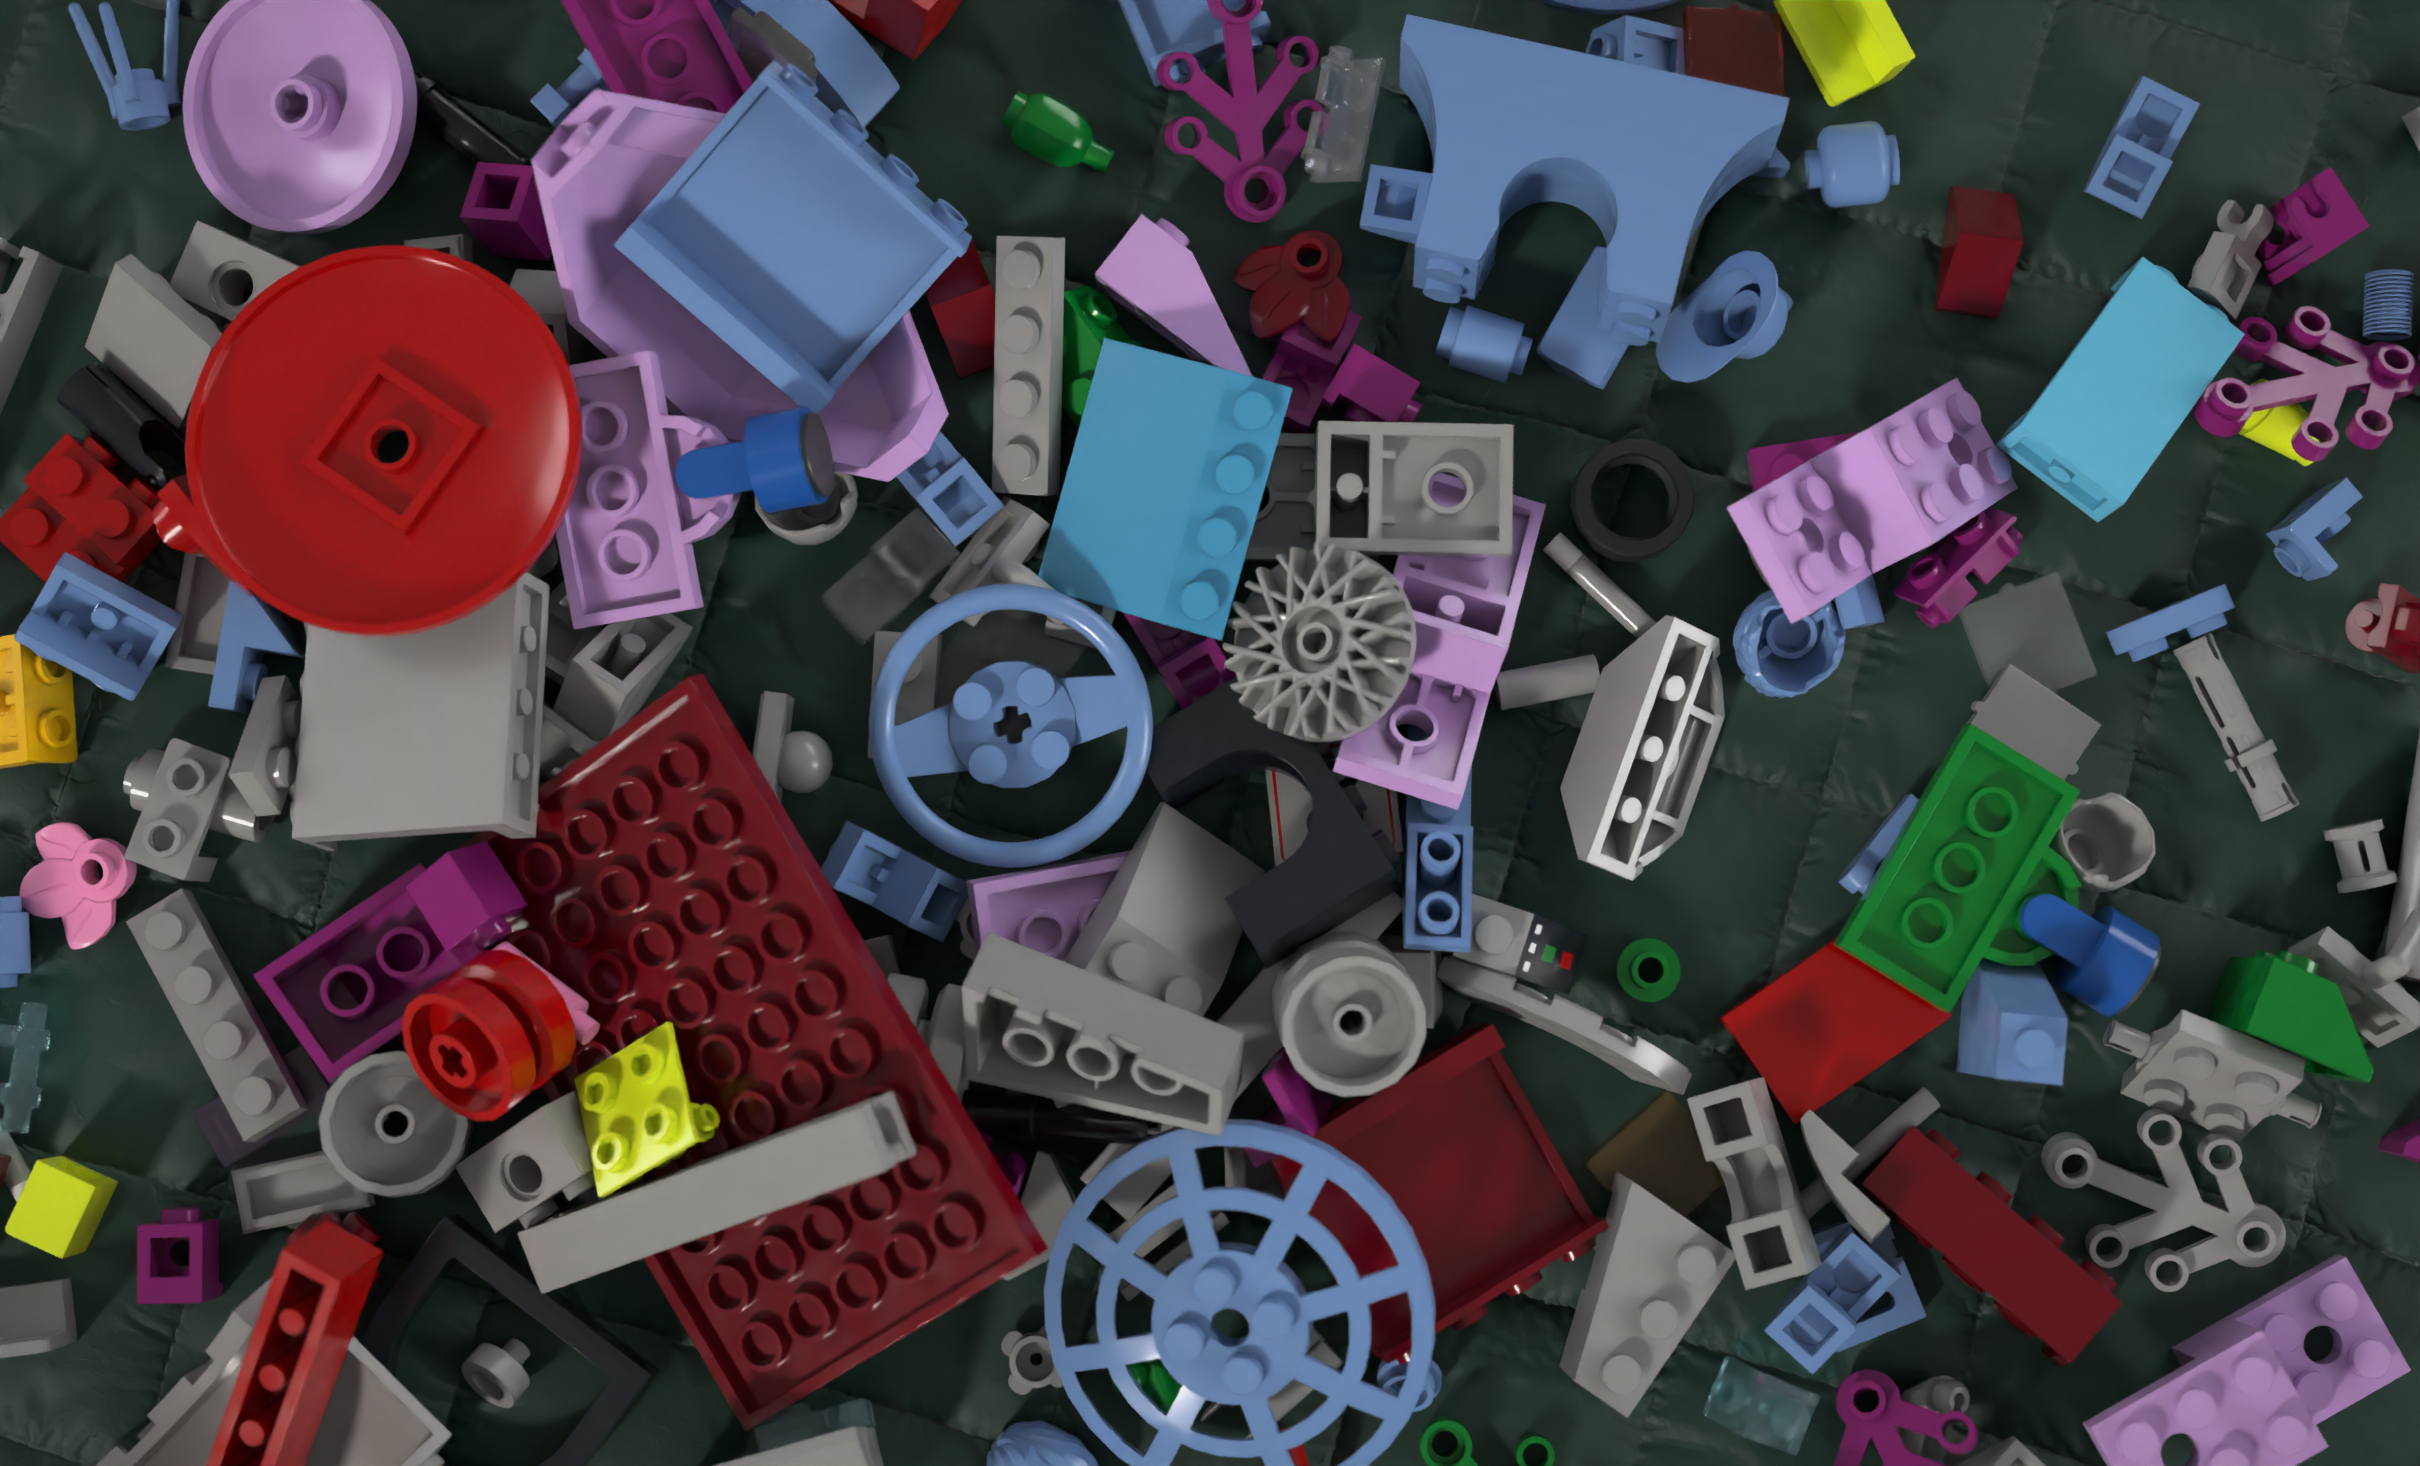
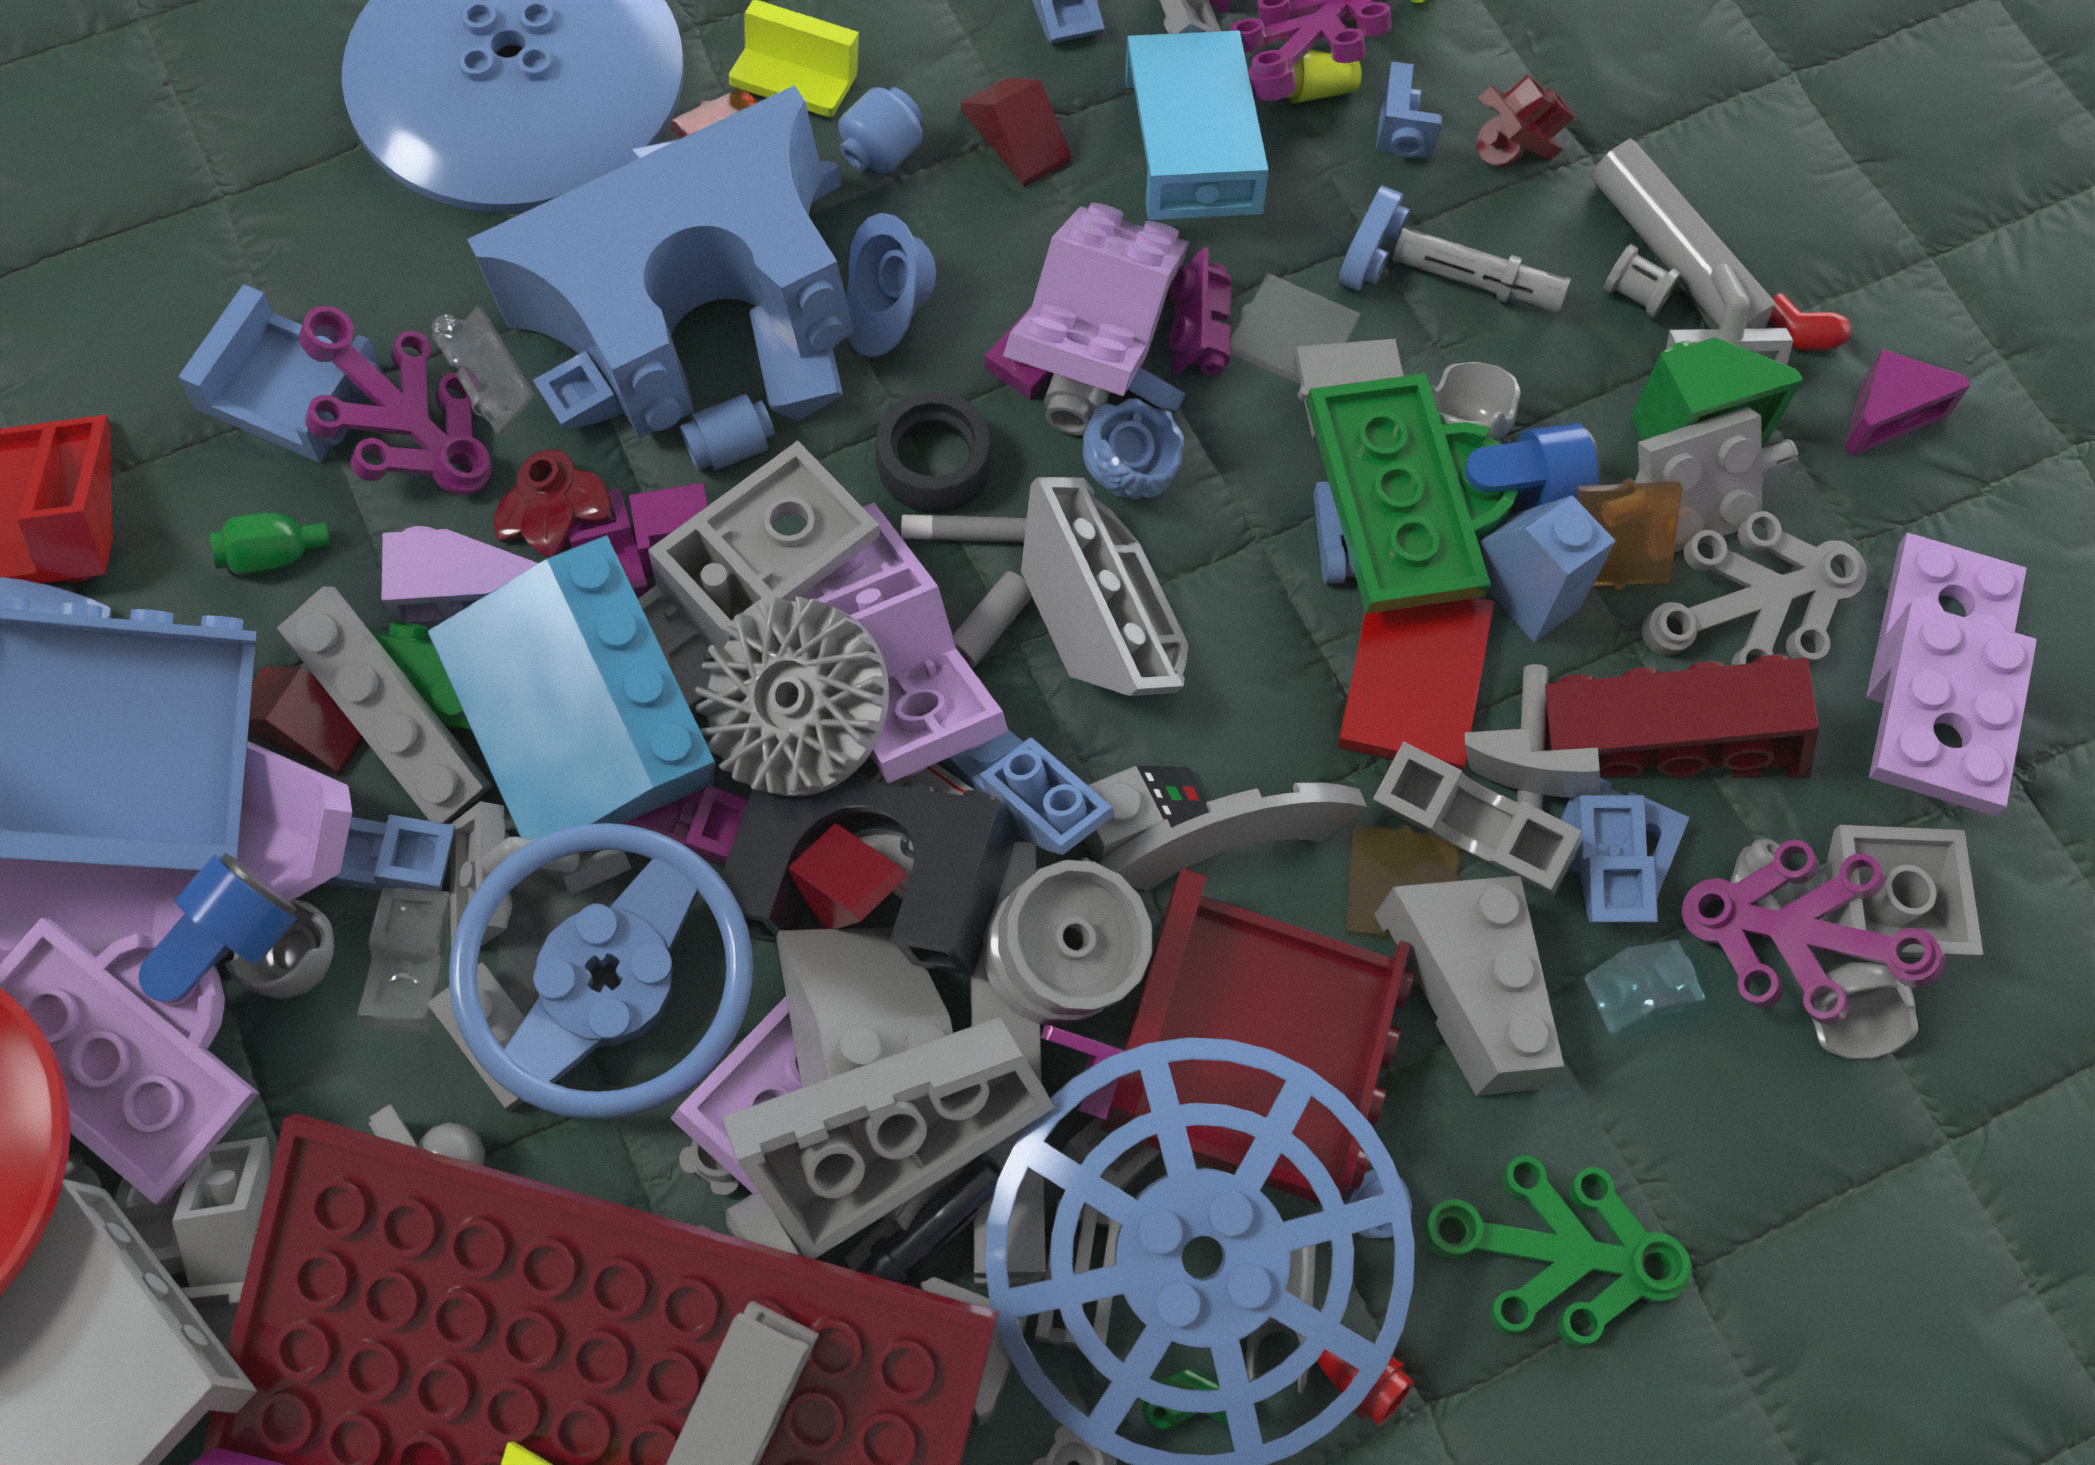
camera: 45 degrees left, 20 degrees down
medium blue brick [821,821,968,942] -> none
green plate [1616,938,1681,1002] -> none
none -> dark red slope [788,823,908,929]
none -> clear orange piece [1576,478,1682,590]

